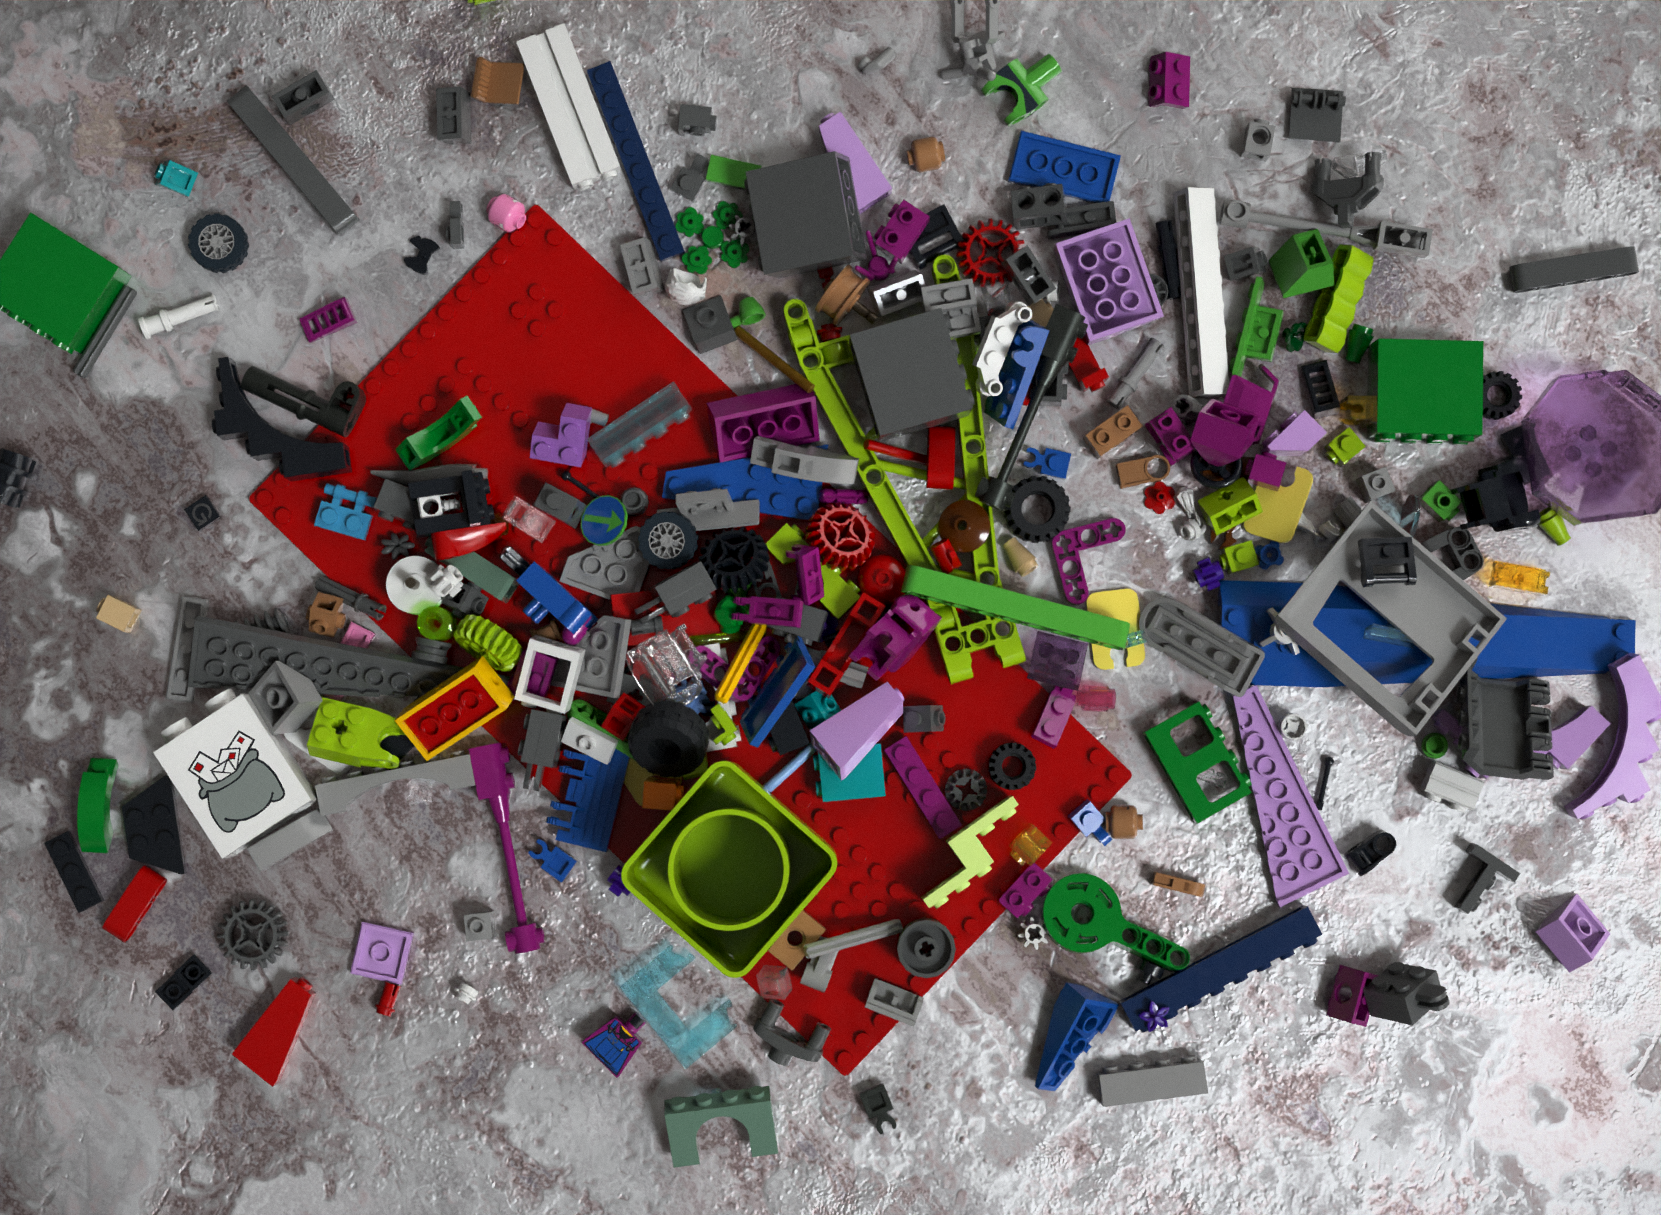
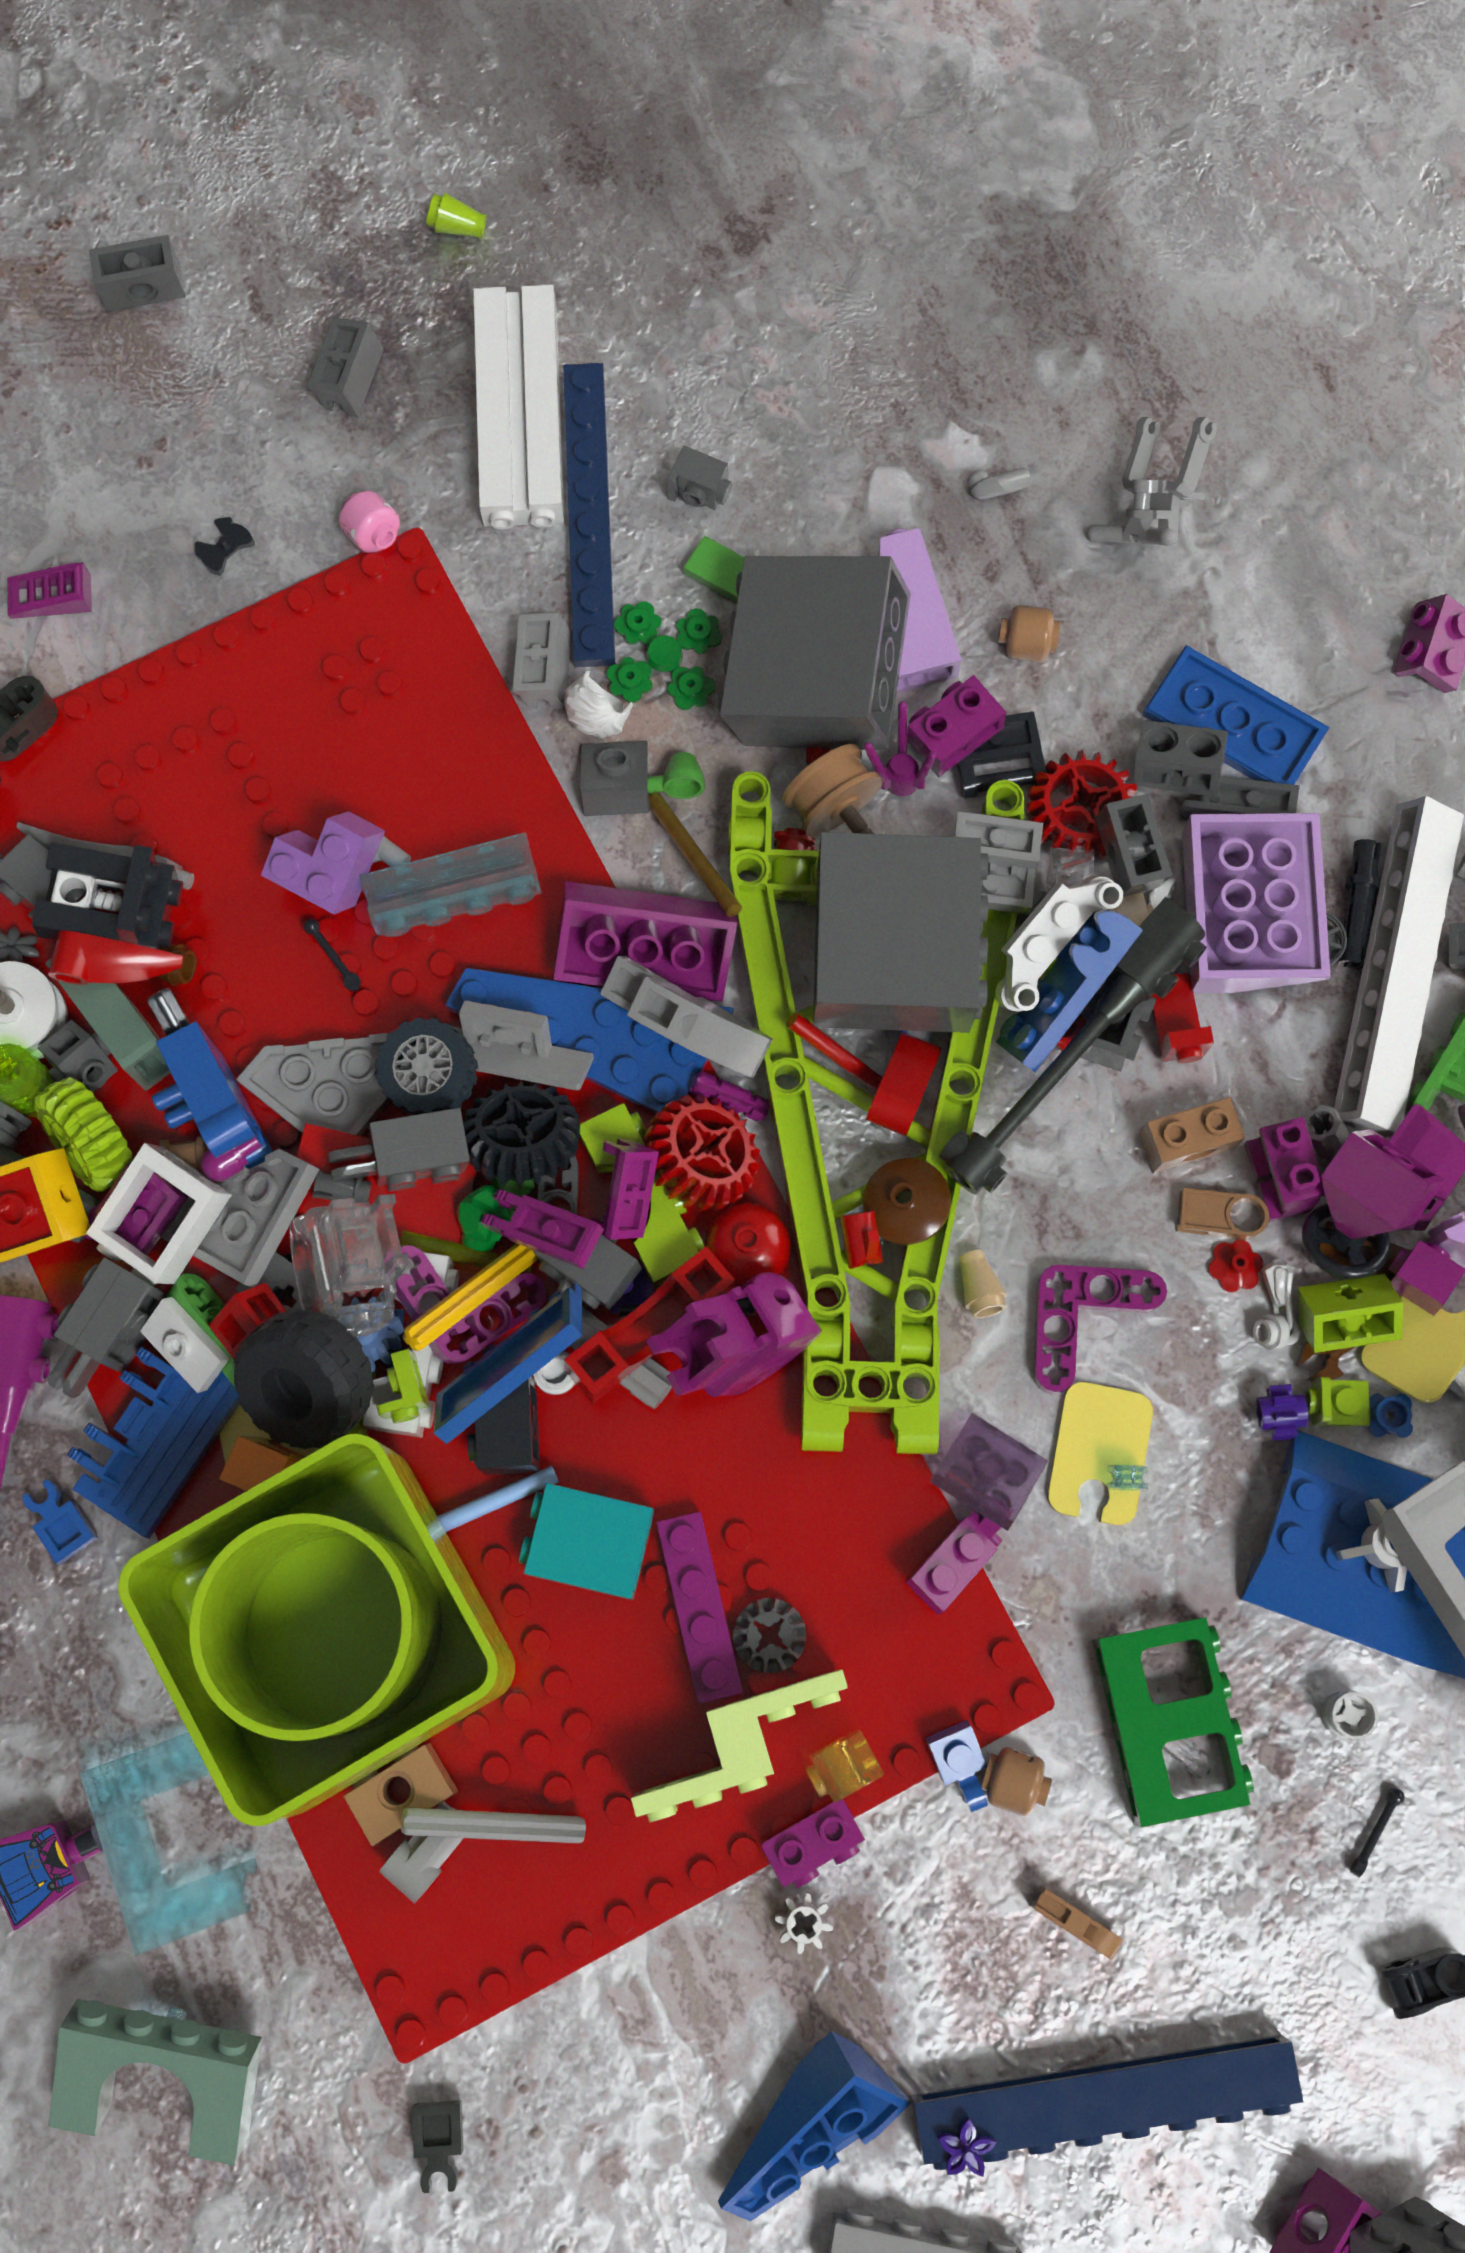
camera: 20 degrees right, 10 degrees down
dark grey beam [227,85,360,236] -> none
green arch [395,396,482,471] -> none
white gear [430,565,463,597] -> none
dark grey plate [446,201,464,249] -> none
medium nougat piece [471,57,525,105] -> none
clear slope [501,495,556,543] -> none
dark grey torso [532,482,587,529] -> none
blue piece [581,495,628,546] -> none
dark grey piece [620,487,649,516] -> none
dark grey plate [670,153,708,203] -> none
light grey gear [729,213,756,247] -> none
dark grey connector [753,998,831,1066] -> none
clear slope [756,965,792,1000] -> none
teal brick [795,691,842,730] -> none
lavender slope [810,682,904,781] -> none
light grey hinge [864,978,924,1027] -> none
light grey brick [867,270,926,316] -> none
dark grey wheel [896,918,956,978] -> none
bright green beam [901,565,1130,650] -> none
dark grey bracket [903,705,945,733] -> none
bright green connector [981,53,1062,126] -> none
black tyre [988,743,1036,790] -> none
black tyre [1003,476,1071,543] -> none
blue plate [1023,448,1071,480] -> none
green beam [1041,873,1190,972] -> none
clear pink brick [1076,685,1116,712] -> none
light grey pin [1106,337,1164,410] -> none
black tile [1137,958,1165,985] -> none
light grey piece [1139,598,1265,697] -> none
lavender wing [1231,685,1349,907] -> none

